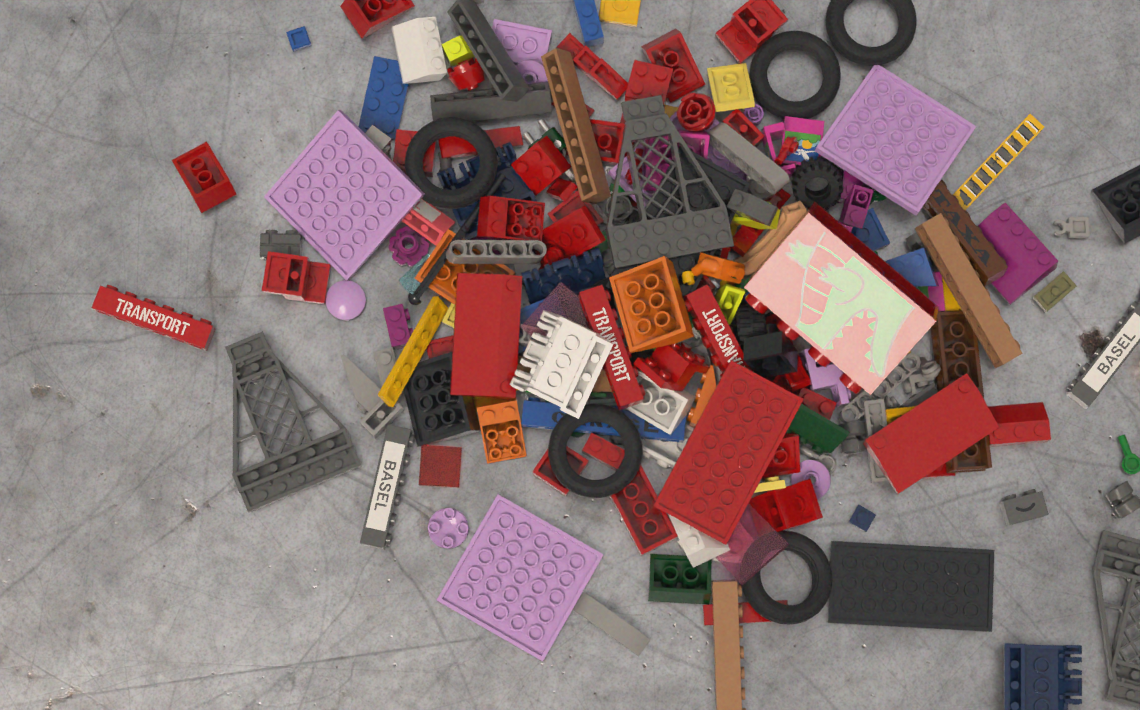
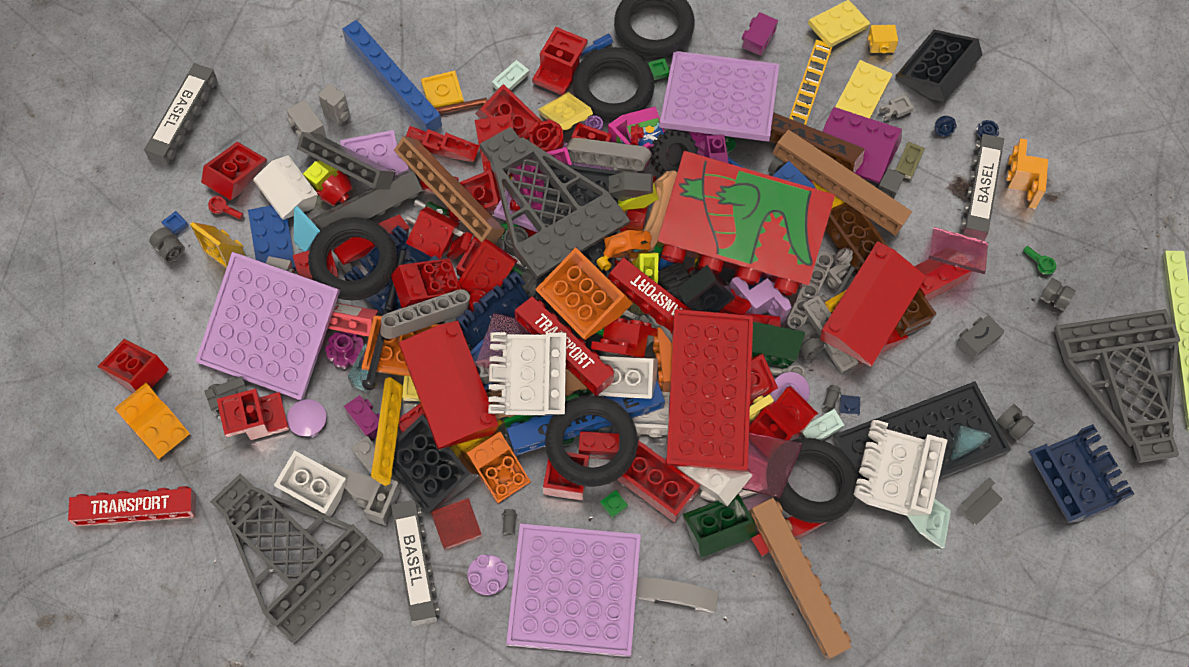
camera: 25 degrees left, 15 degrees down
none -> light orange bracket [114,383,190,459]
none -> dark grey wheel [149,227,185,263]
none -> yellow slope [190,222,245,268]
none -> red plate [208,196,244,220]
none -> white slope [274,450,346,517]
none -> medium azure slope [294,206,320,252]
none -> copper bar [435,97,487,114]
none -> light aqua plate [492,60,529,91]
none -> dark grey pin [501,509,518,536]
none -> blue axle [581,33,613,56]
none -> green plate [600,490,628,519]
none -> green plate [648,58,670,80]
none -> magenta brick [741,12,778,56]
none -> light aqua plate [803,409,845,440]
none -> light yellow plate [808,0,871,48]
none -> dark grey pin [822,385,841,411]
none -> light yellow plate [835,60,892,118]
none -> white slope [854,420,947,515]
none -> yellow head [867,25,898,53]
none -> dark grey brick [878,168,905,199]
none -> light aqua slope [906,498,951,548]
none -> clear pink piece [928,227,988,275]
none -> dark blue plate [934,115,957,137]
none -> clear light blue slope [951,426,991,461]
none -> dark grey panel [958,477,1002,525]
none -> dark grey wheel [997,404,1035,441]

